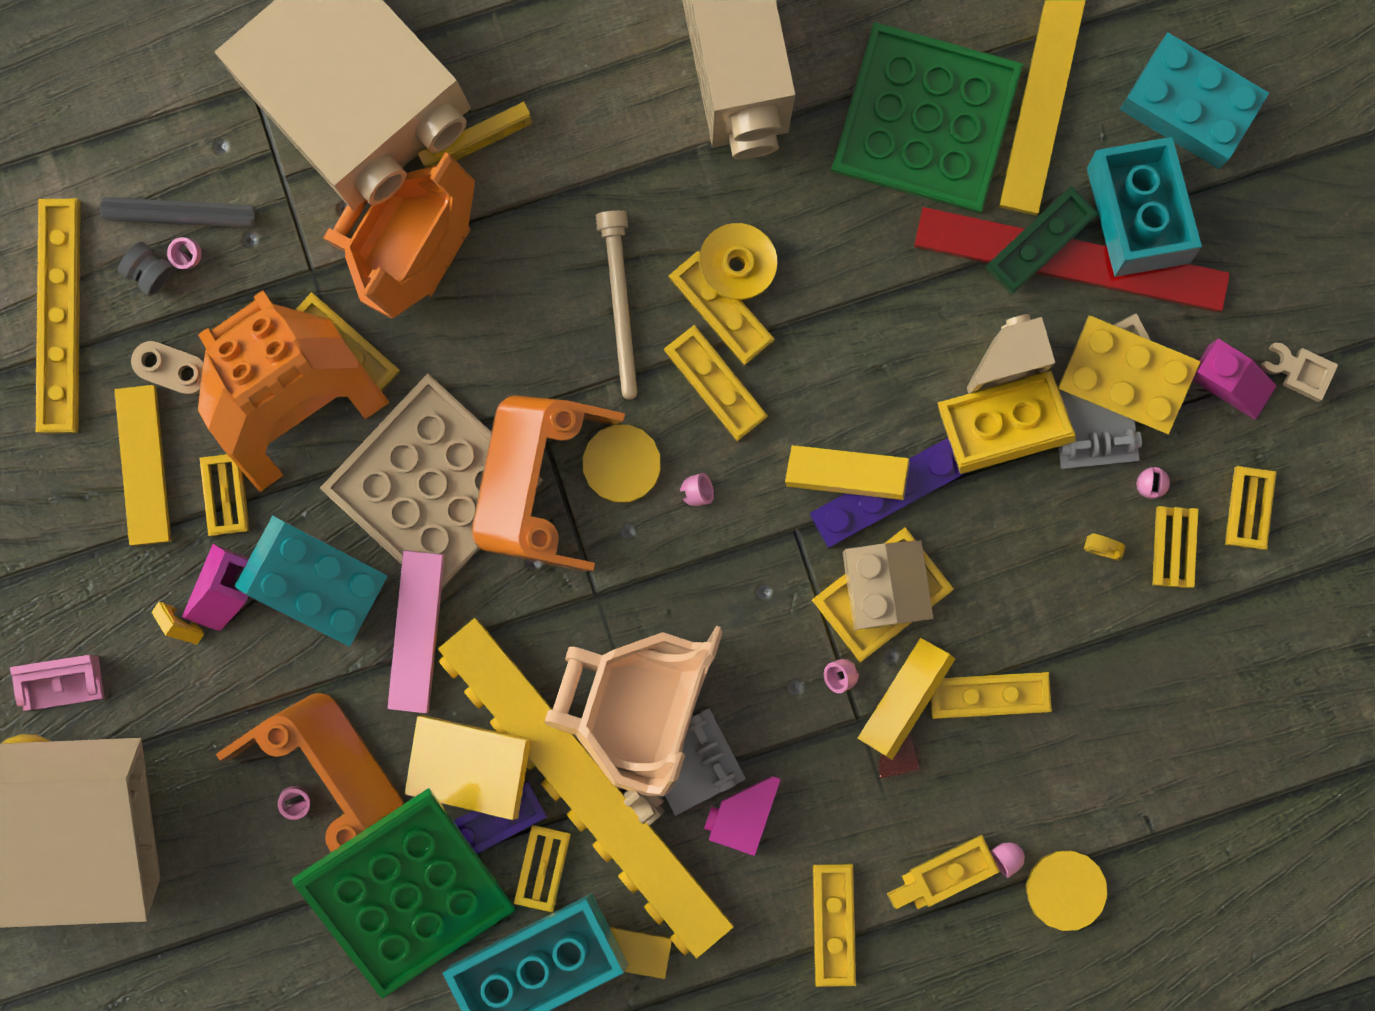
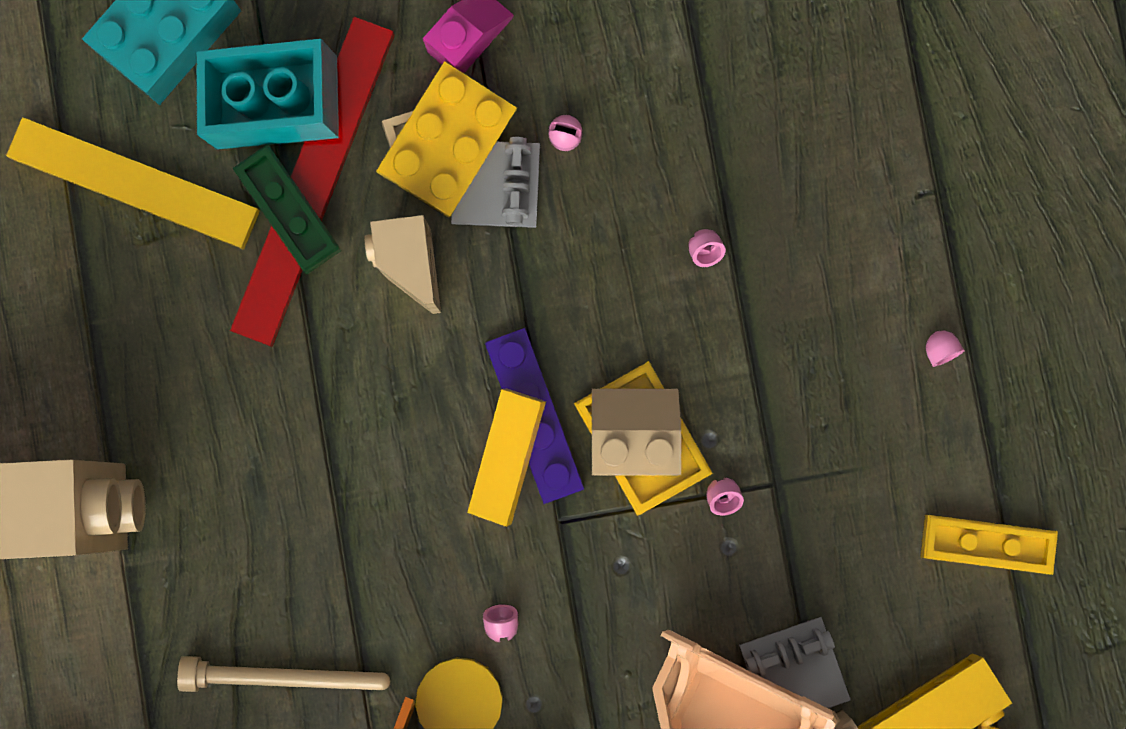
camera: 75 degrees left, 0 degrees up
yellow tile [664,325,768,442] -> none
yellow tile [668,251,775,366] -> none
yellow dish [699,223,777,300] -> none
dark pink slope [704,776,781,856] -> none
green tile [831,22,1023,214] -> none
yellow tile [858,638,955,760] -> none
clear red tile [878,733,919,778] -> none
yellow hinge [887,835,1000,909] -> none
yellow tile [930,672,1052,719] -> none
yellow tile [938,371,1076,474] -> none
yellow tile [1026,850,1107,931] -> none
yellow tile [1084,533,1126,561] -> none
yellow tile [1152,506,1198,588] -> none
yellow tile [1225,466,1276,550] -> none
none -> bright pink hinge [688,229,726,267]

